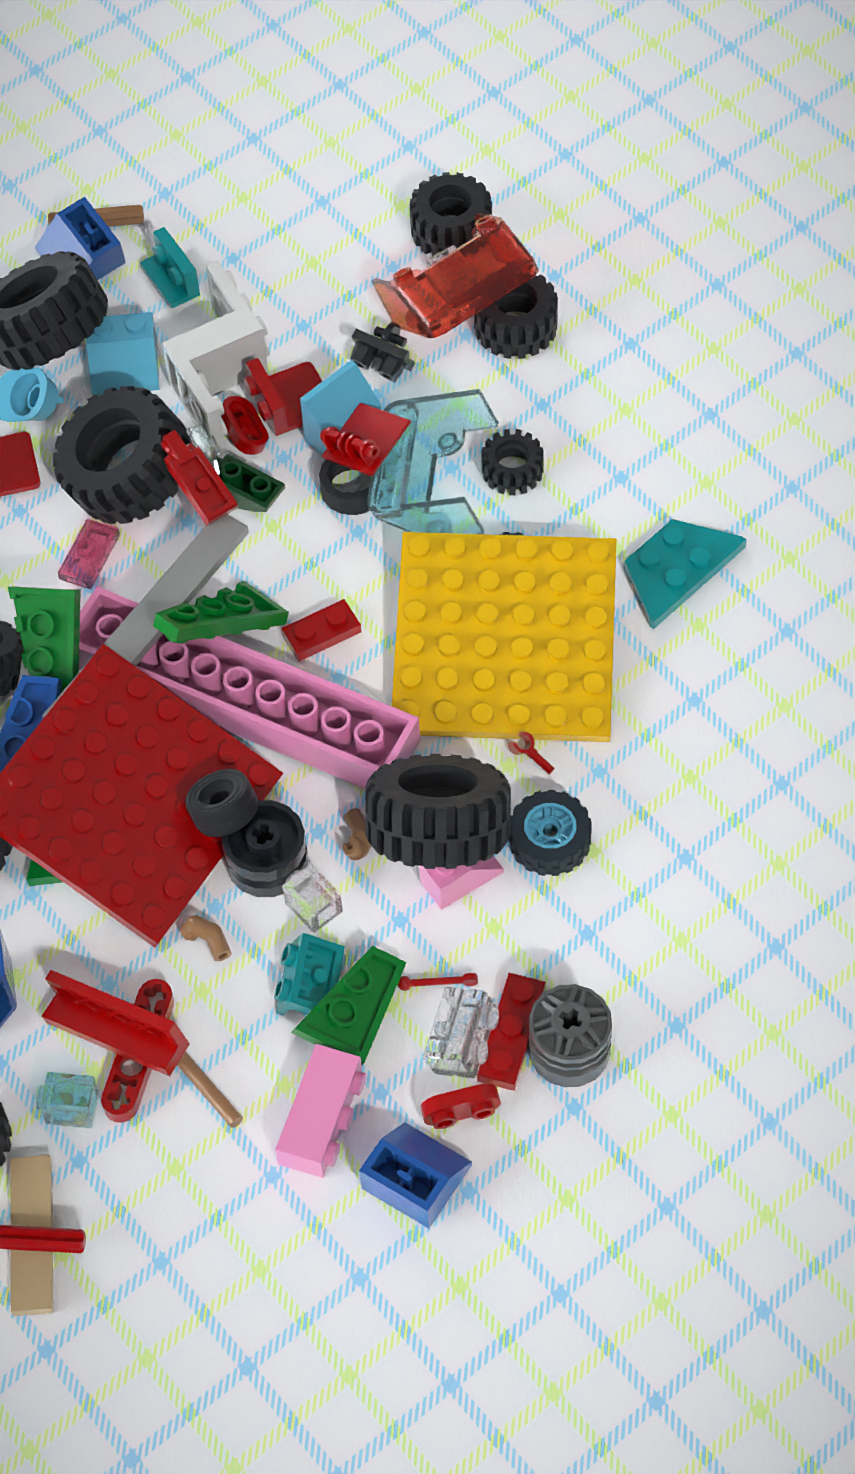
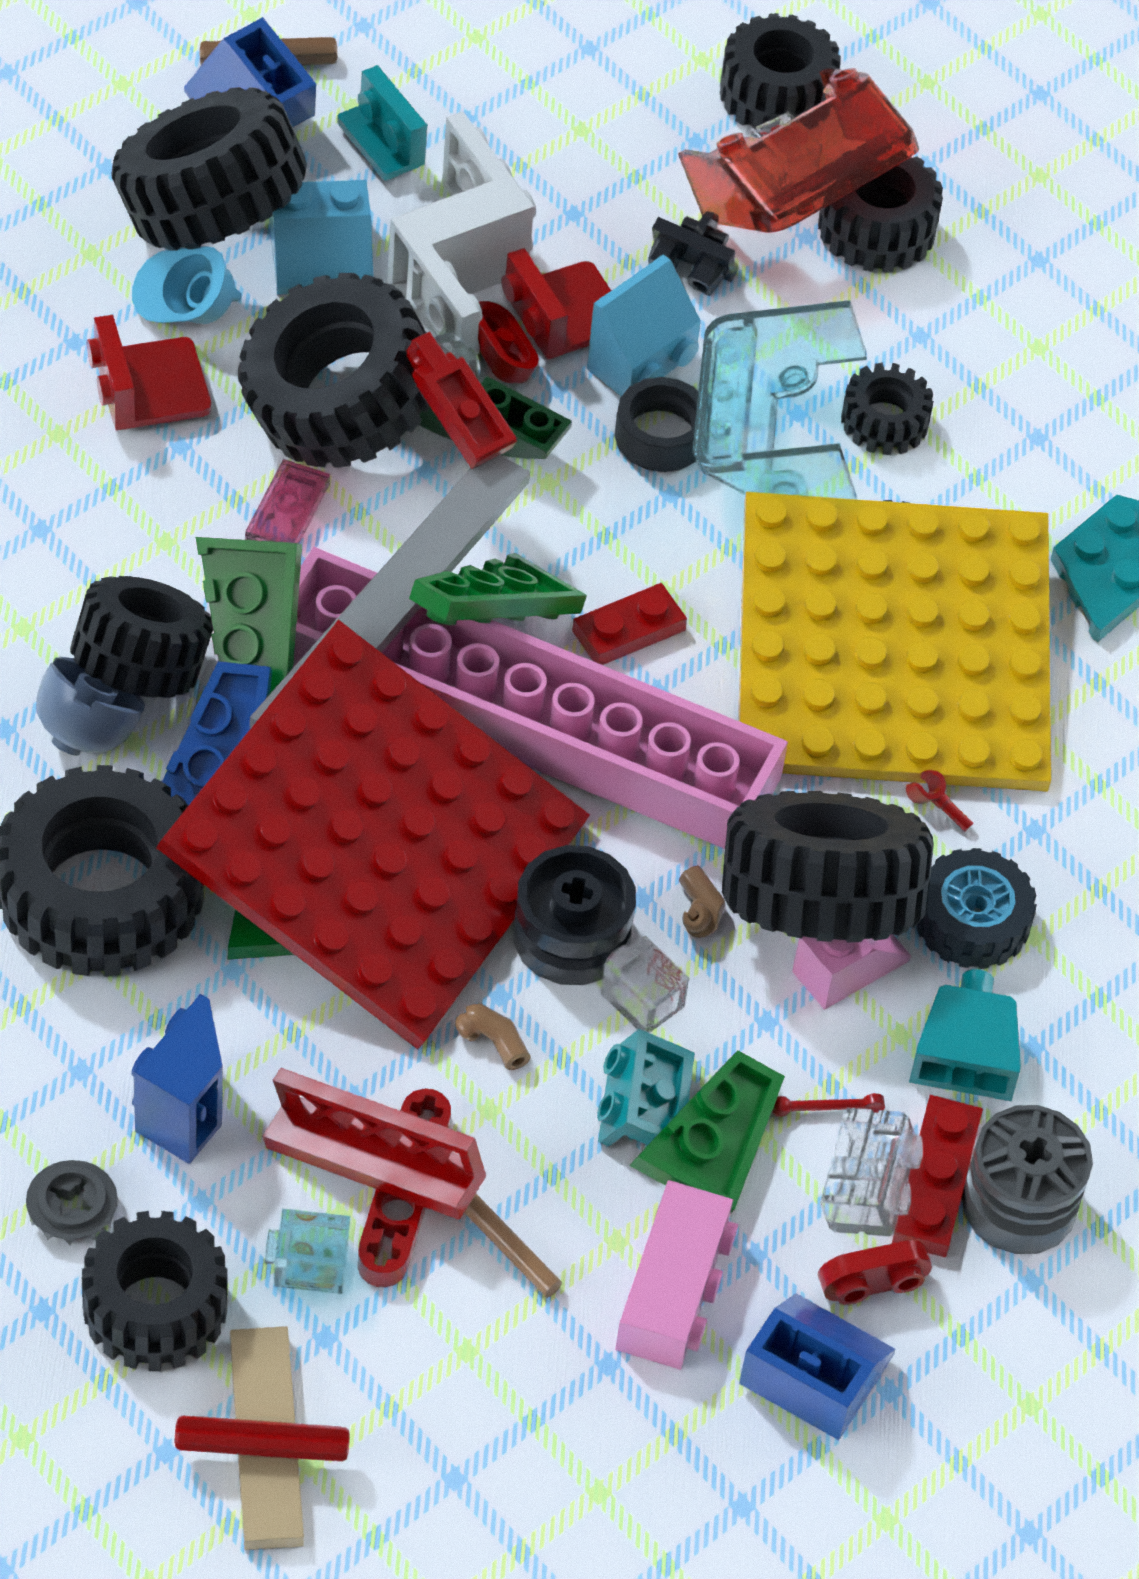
camera: 10 degrees left, 5 degrees down
black tyre [185,769,258,837] -> none
red hinge [320,403,411,476] -> none
none -> teal torso [909,969,1021,1102]

